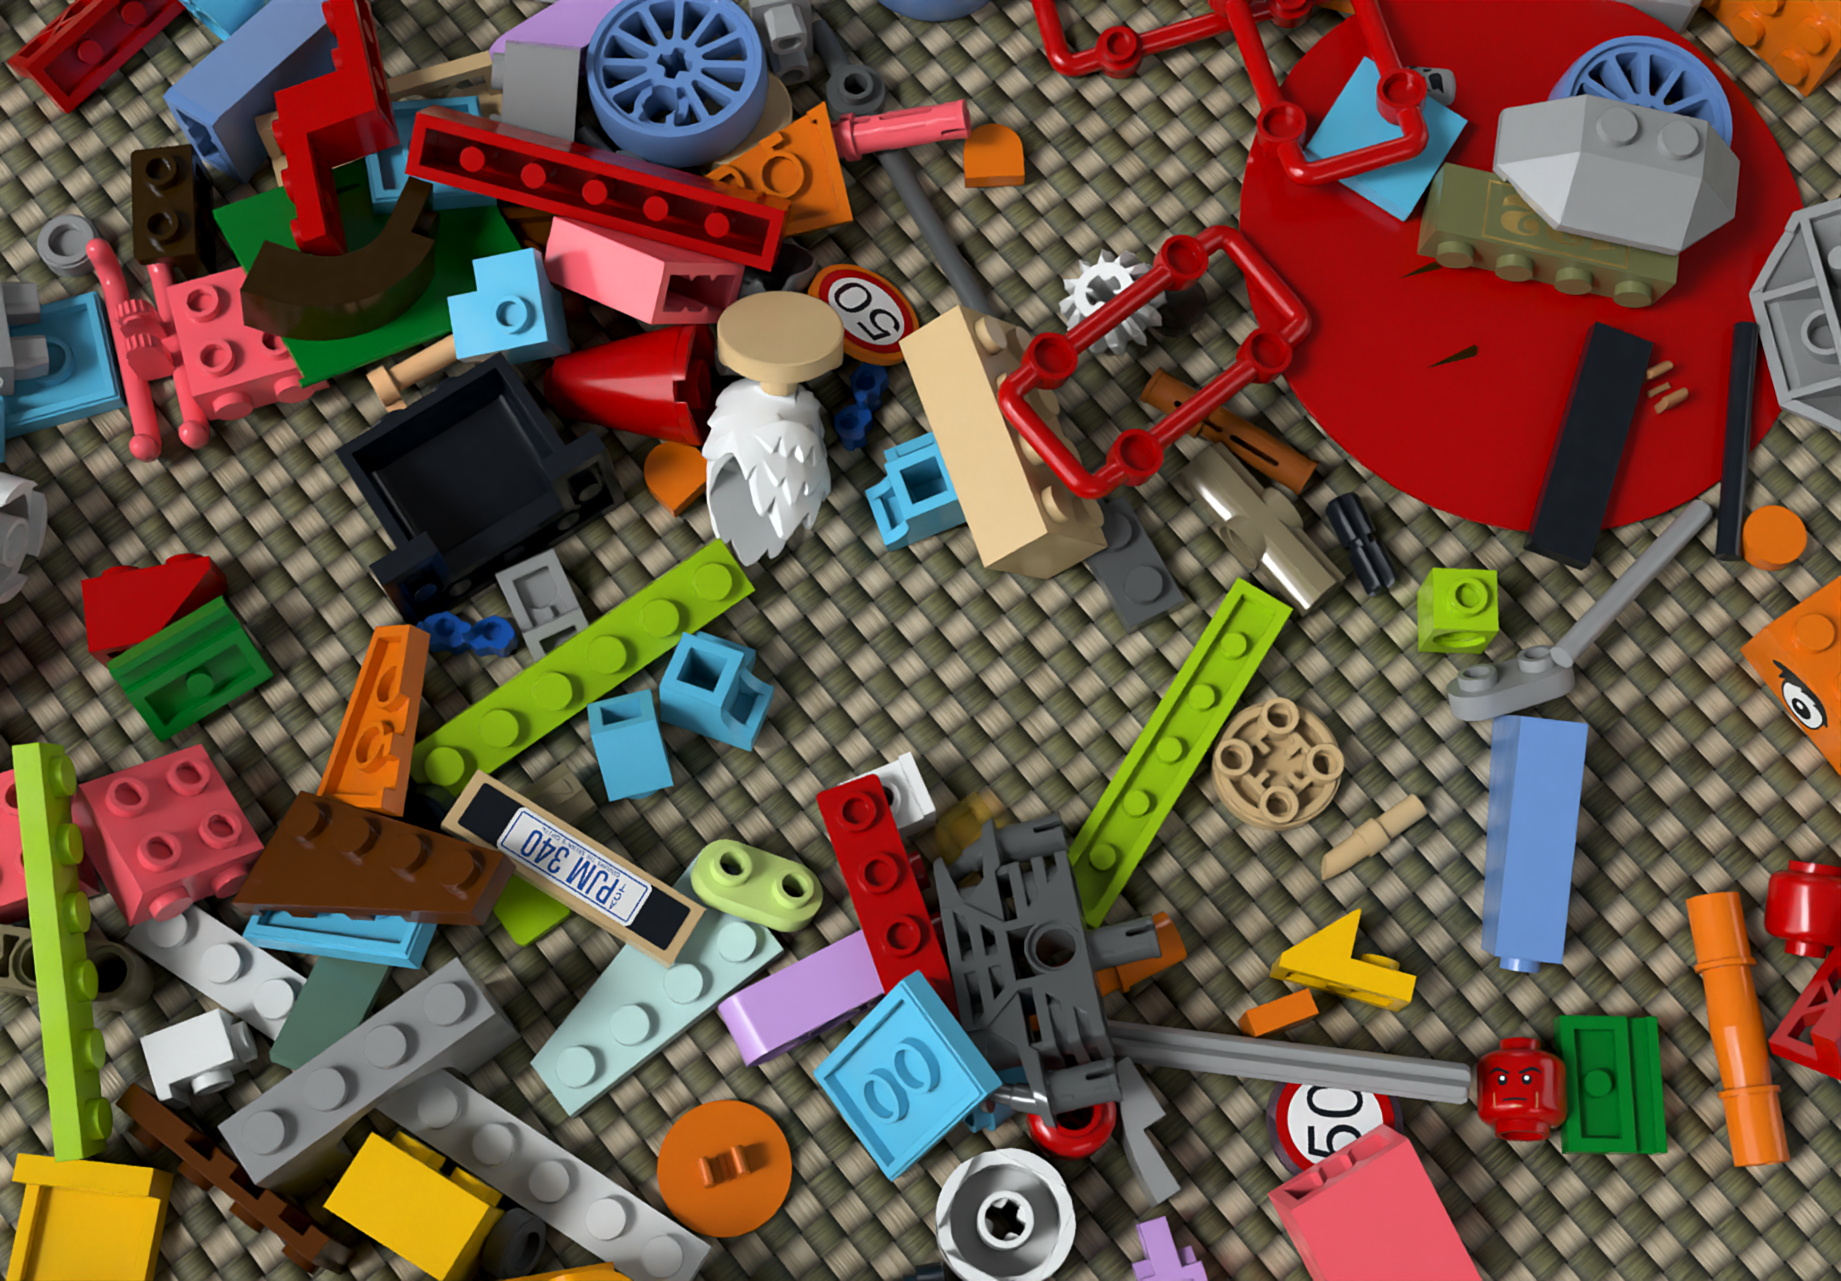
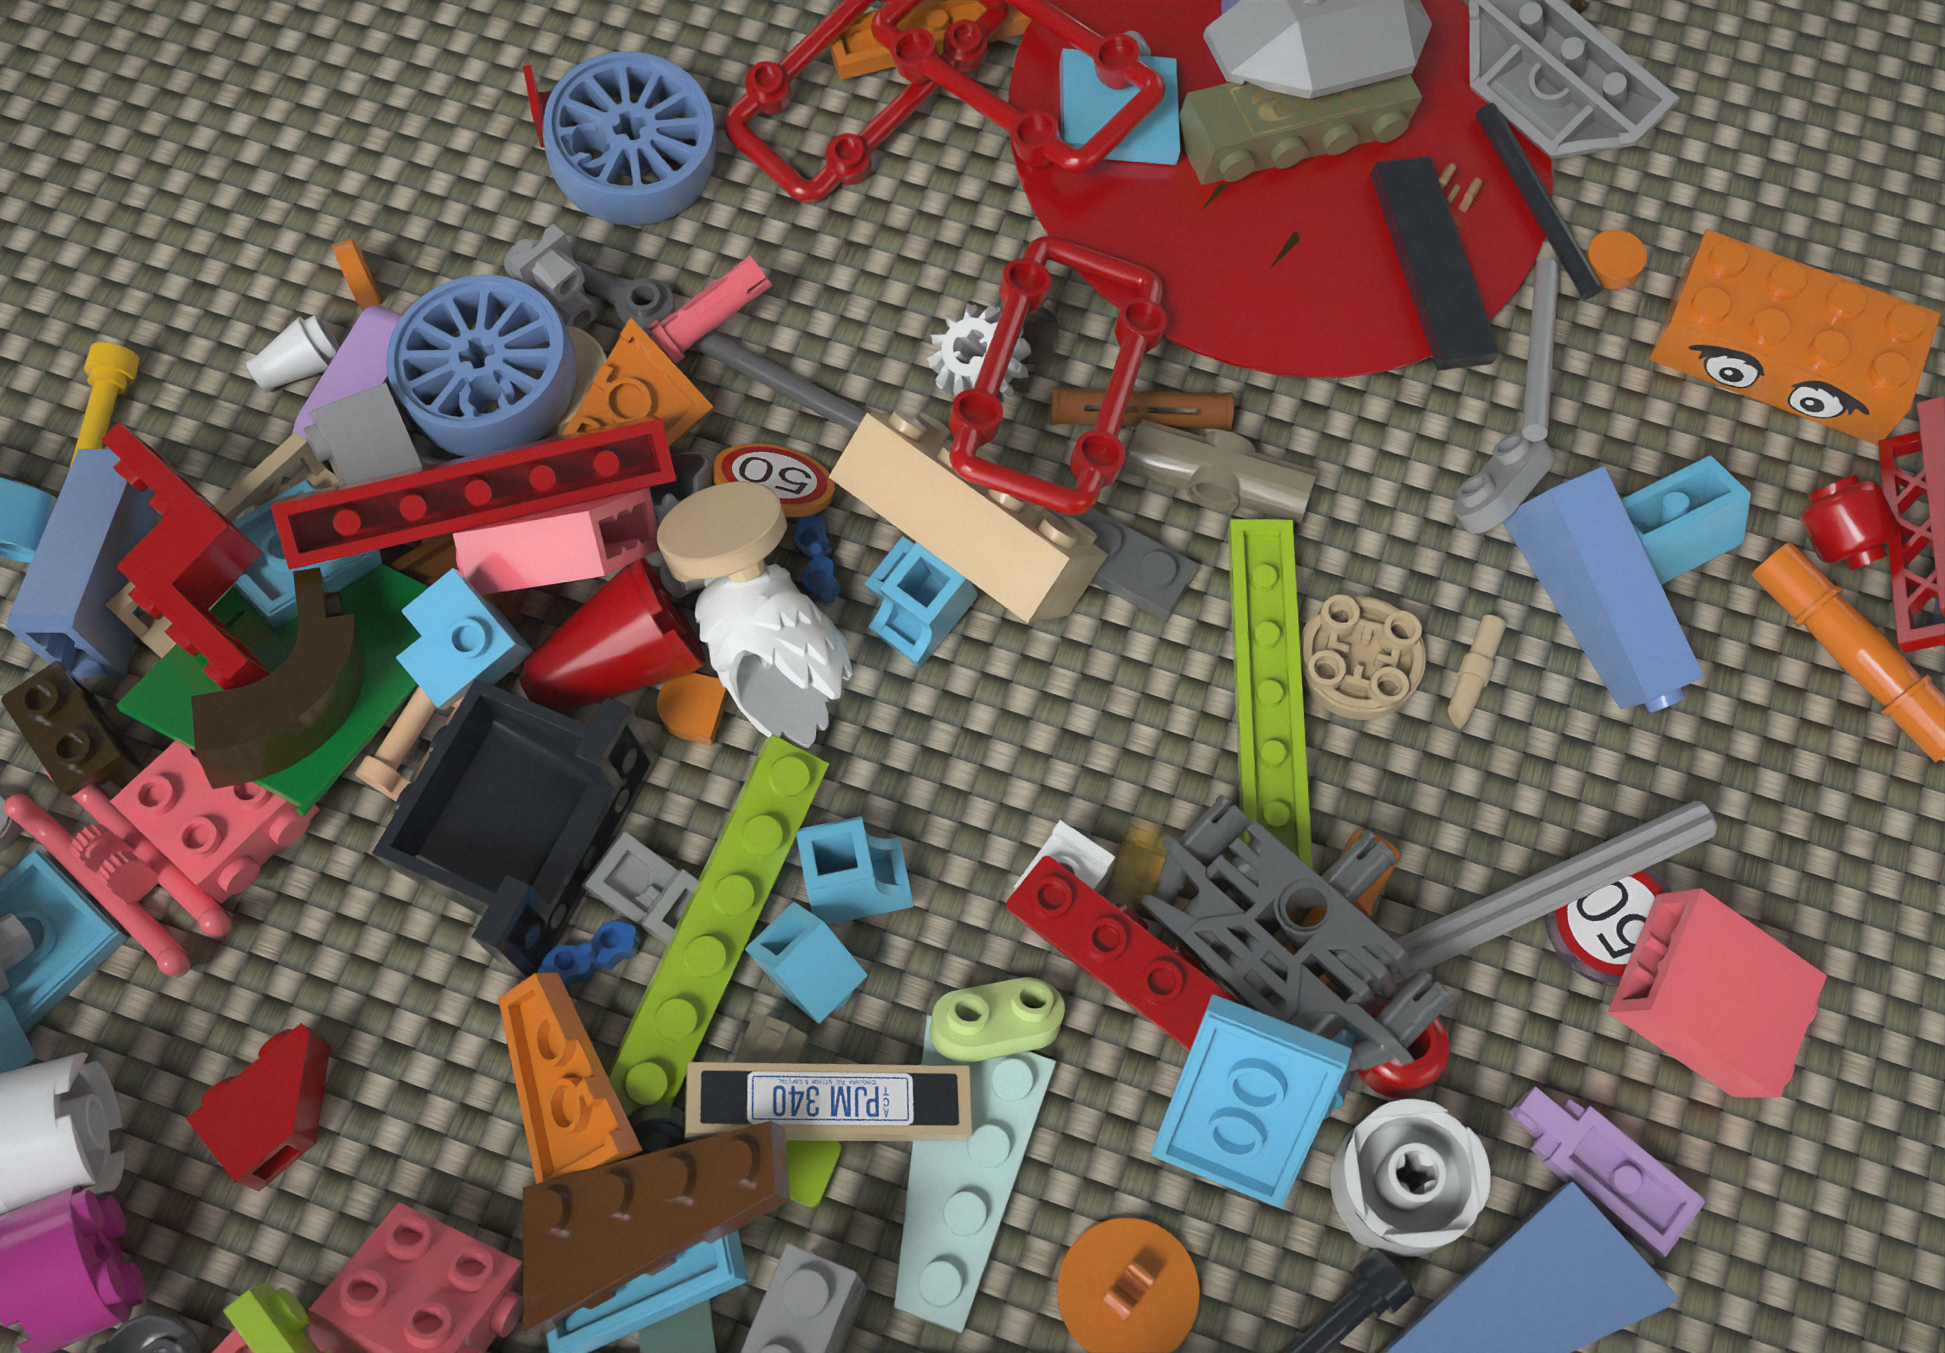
camera: 30 degrees left, 5 degrees down
green plate [106,595,274,743] -> none
lavender beam [718,929,885,1068] -> none
orange tile [963,123,1025,188] -> none
light grey slope [1115,1056,1181,1209] -> none
orange tile [1237,988,1319,1039] -> none
yellow slope [1270,908,1416,1012] -> none
black piece [1326,492,1400,597] -> none
lime brick [1417,568,1499,654] -> none
red head [1477,1037,1567,1142] -> none
green plate [1553,1015,1668,1155] -> none
none -> medium azure brick [1621,455,1751,585]

